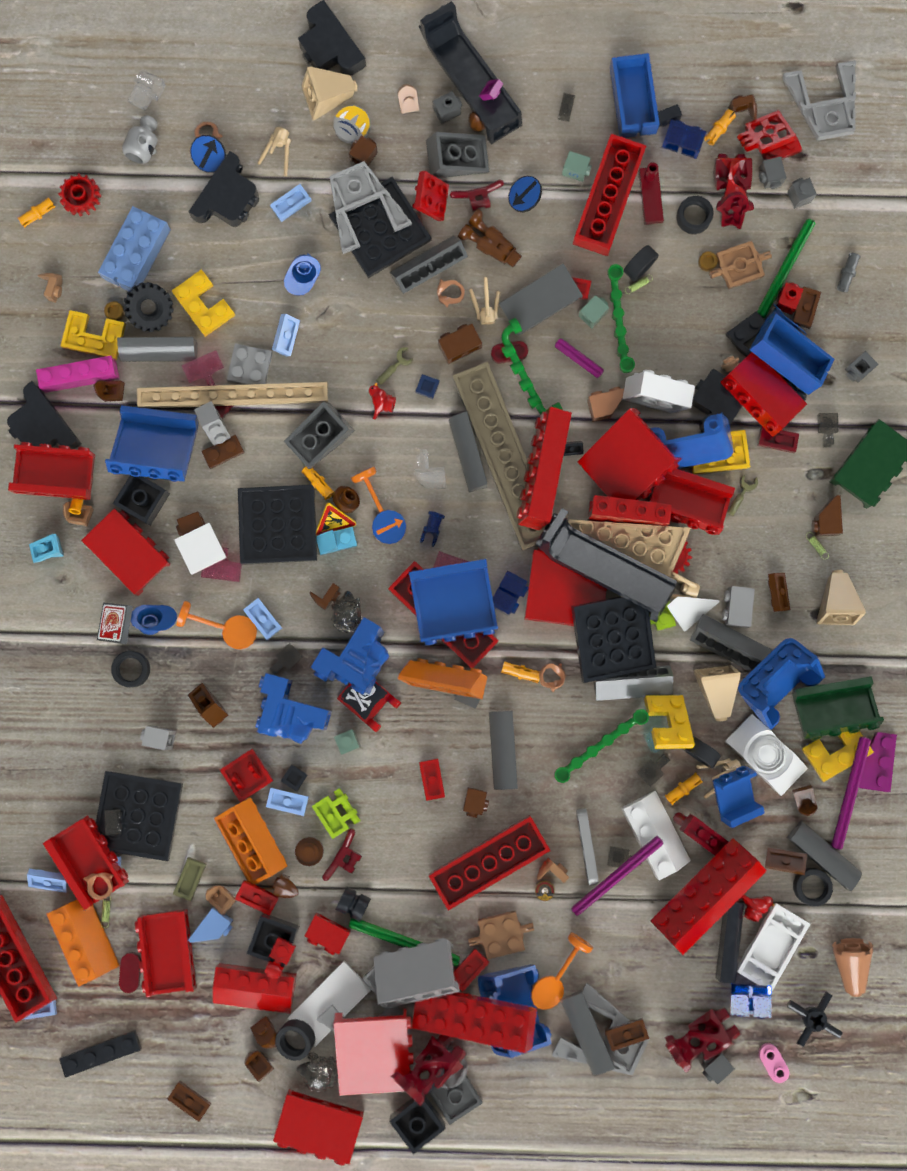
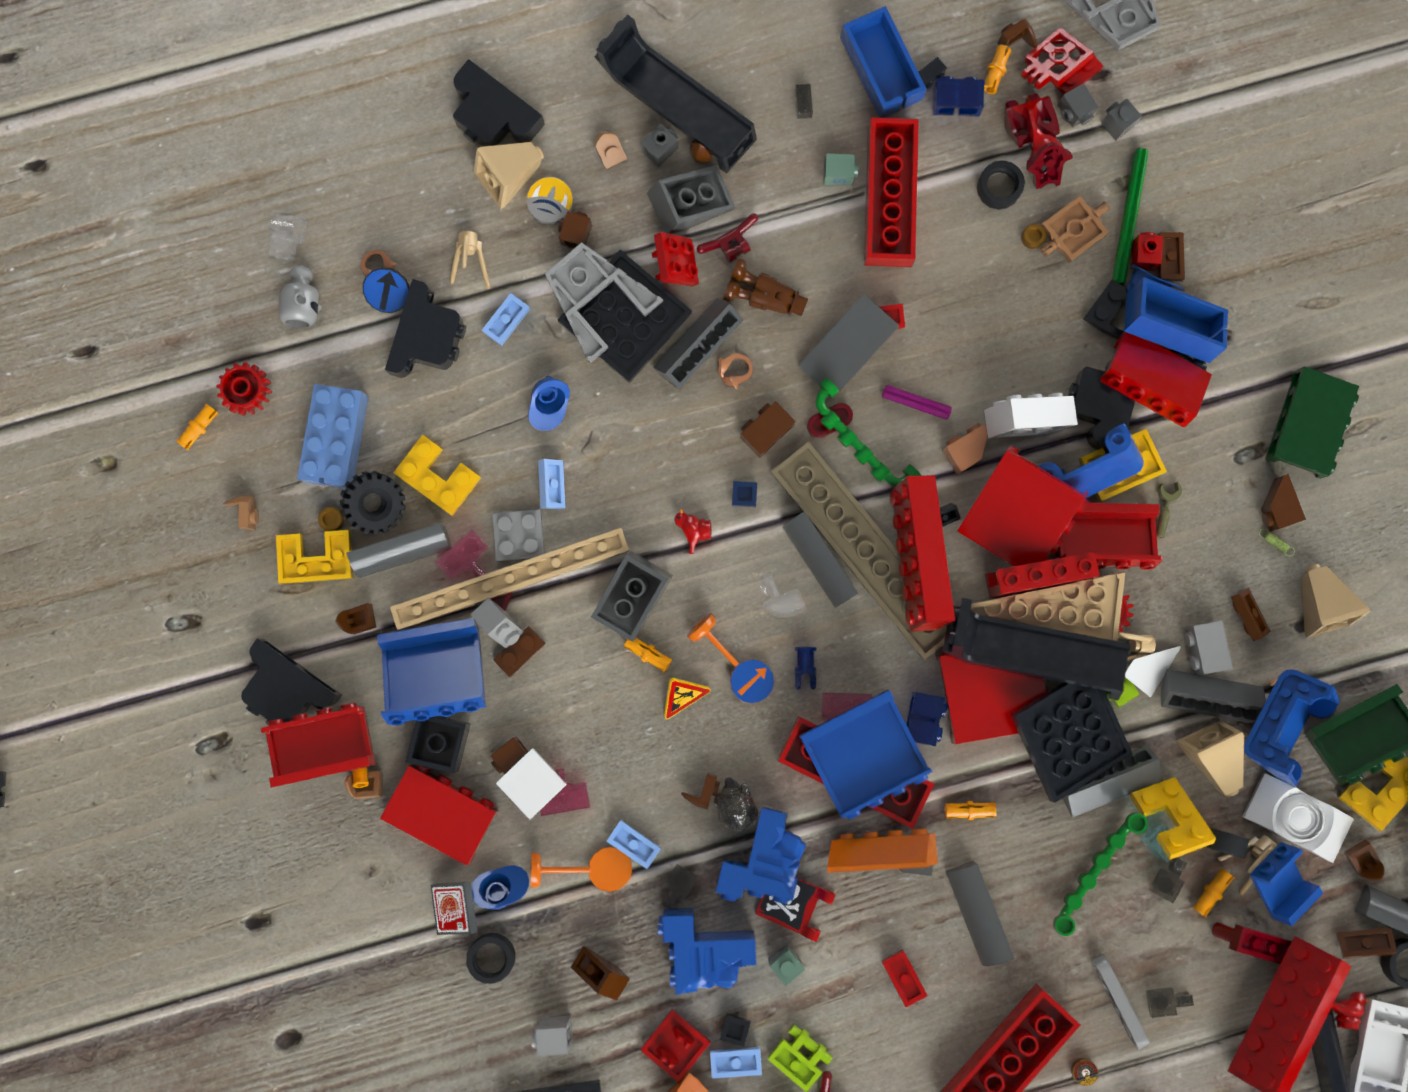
camera: 15 degrees left, 0 degrees up
medium azure slope [29,534,63,563] -> none
dark pink brick [36,356,120,393] -> none
black plate [238,485,317,565] -> none
medium azure slope [316,527,357,555] -> none
reddish brown plate [332,486,360,513] -> none
olive piece [376,347,413,385] -> none
reddish brown brick [463,787,489,818] -> none
tan plant [469,277,500,325] -> none
magenta plate [479,79,503,101] -> none
blue piece [508,176,542,213] -> none
medium nougat plate [537,858,569,883] -> none
nougat piece [539,663,566,692] -> none
magenta axle [571,836,664,916] -> none
sand green brick [579,295,609,328] -> none
green bar [607,264,635,373] -> none
white slope [621,791,691,880] -> none
black tyre [624,245,659,281] -> none
yellowish green piece [625,275,653,294] -> none
dark red piece [639,162,664,225] -> none
light nougat plate [721,356,739,372] -> none
dark red plate [757,426,799,453] -> none
clear smoke plate [817,413,839,447] -> none
dark grey pin [836,253,861,293] -> none
dark grey brick [845,351,879,383] -> none

